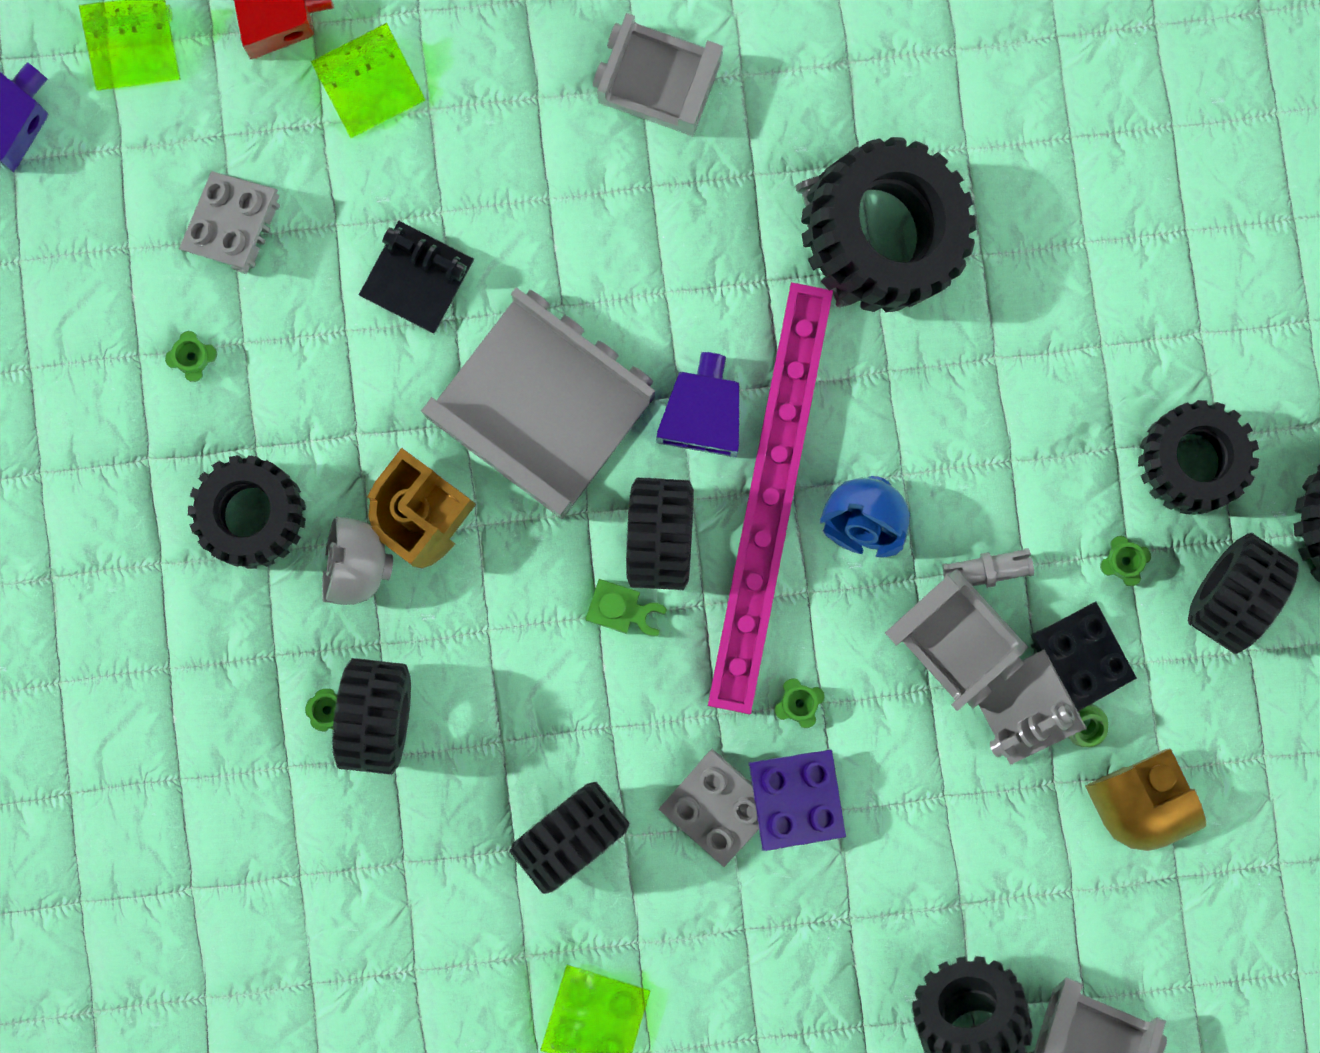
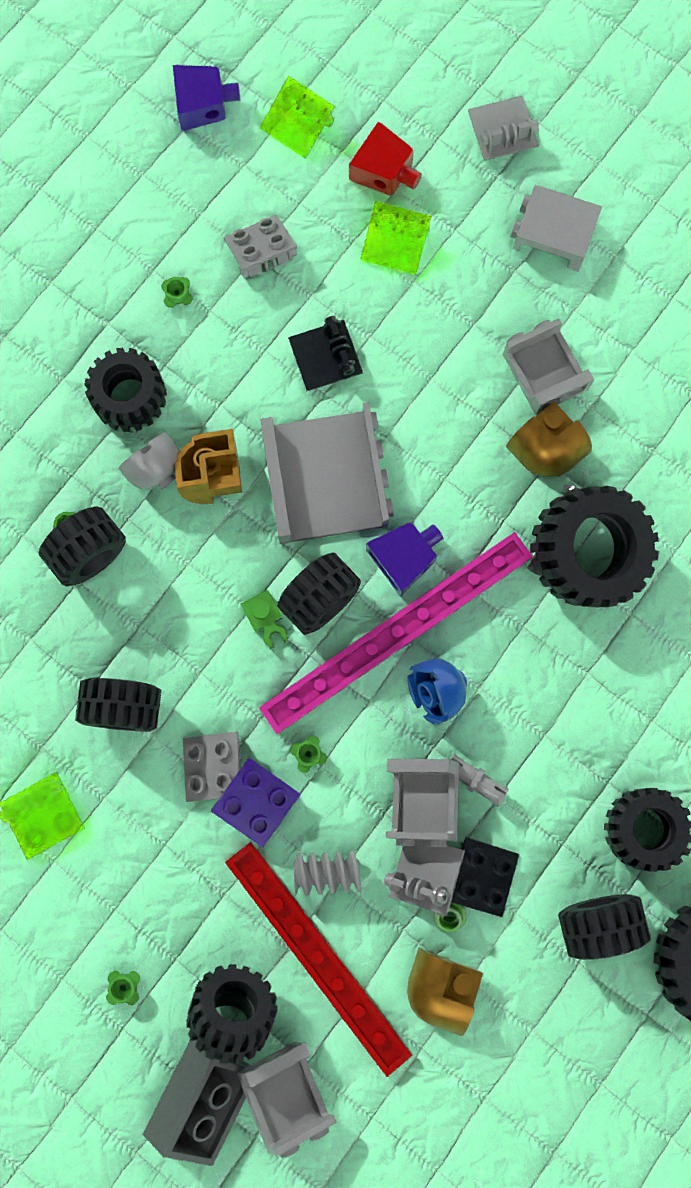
camera: 45 degrees right, 5 degrees down
bright green plate [1100,536,1151,586] -> none
none -> red tile [225,842,413,1077]
none -> light grey piece [294,850,361,896]
none -> pearl gold brick [506,402,592,477]

